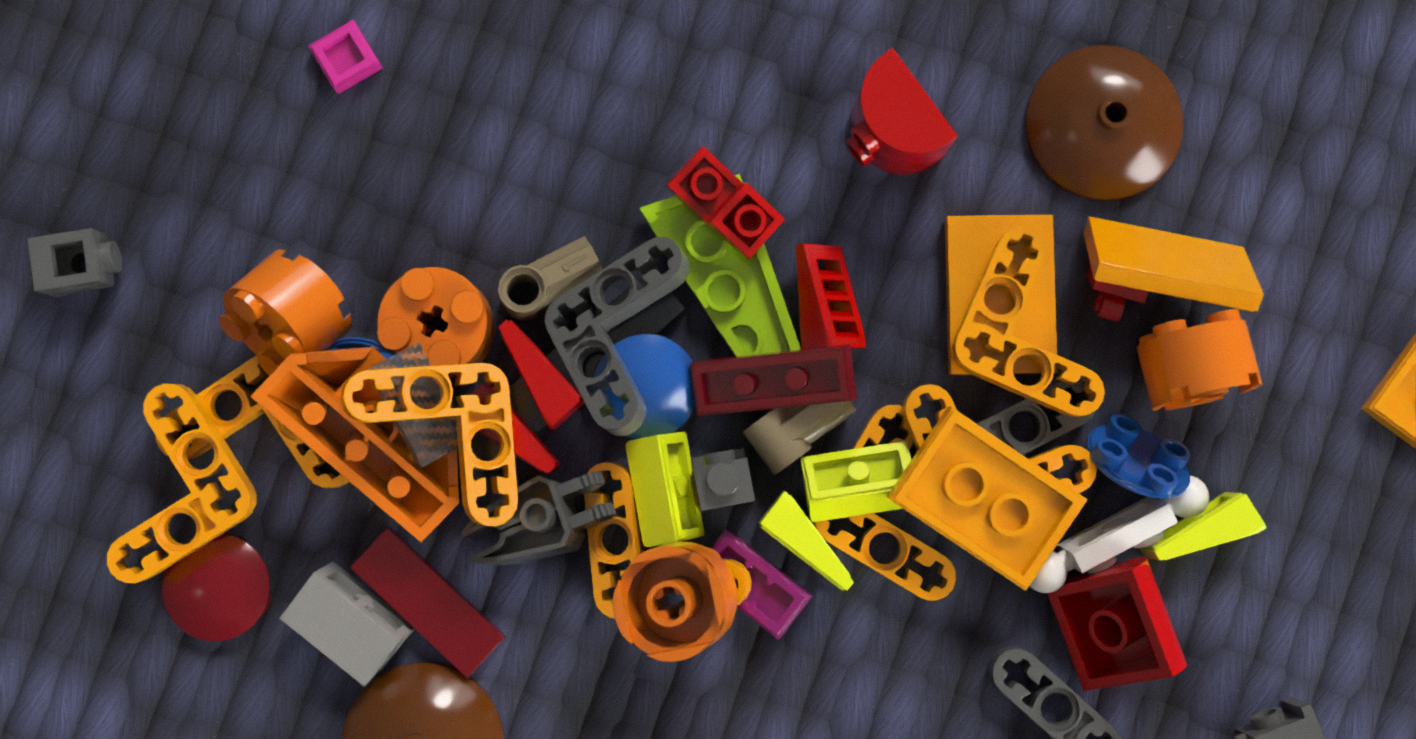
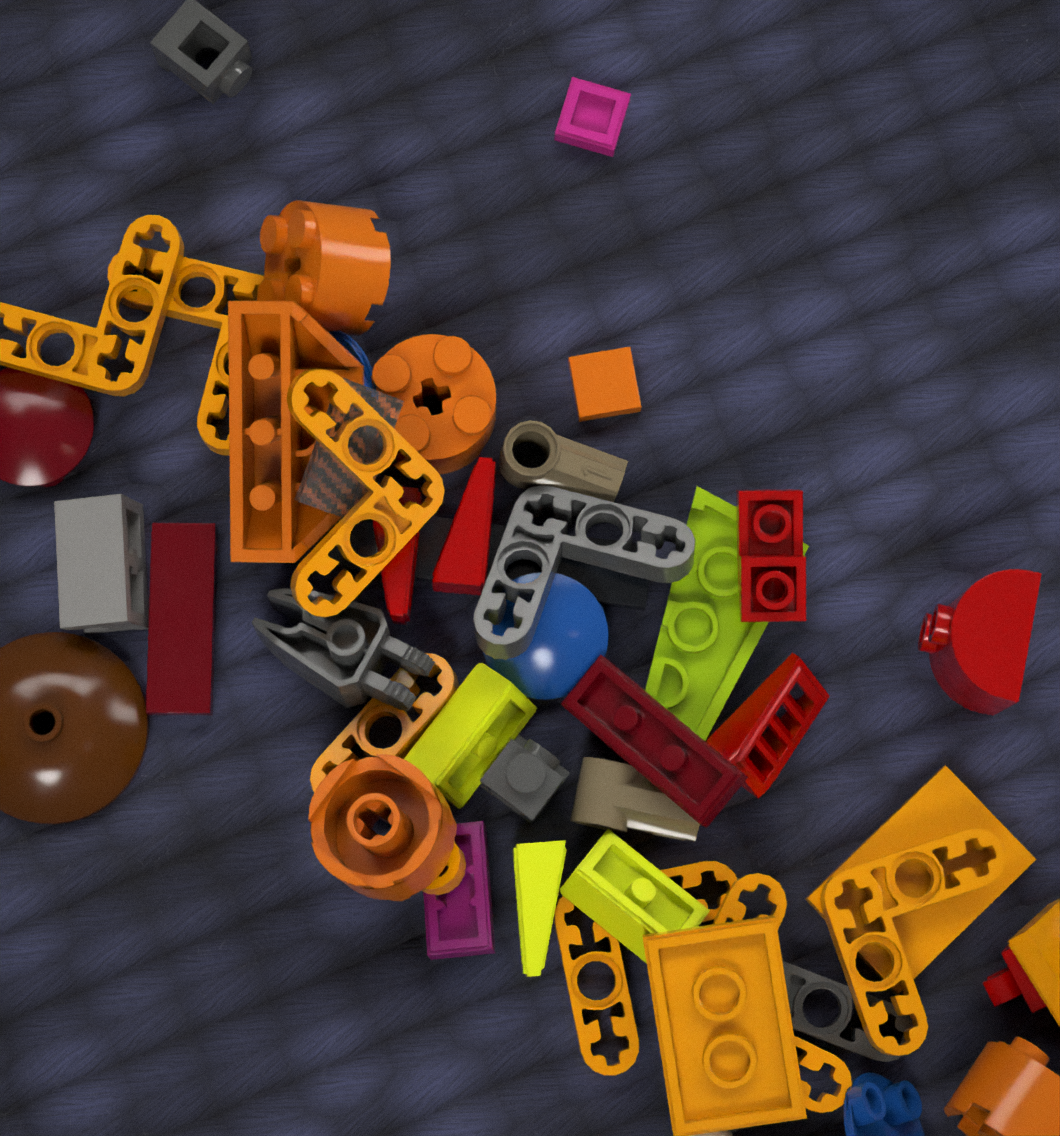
camera: 45 degrees right, 5 degrees down
none -> orange tile [568,347,641,422]

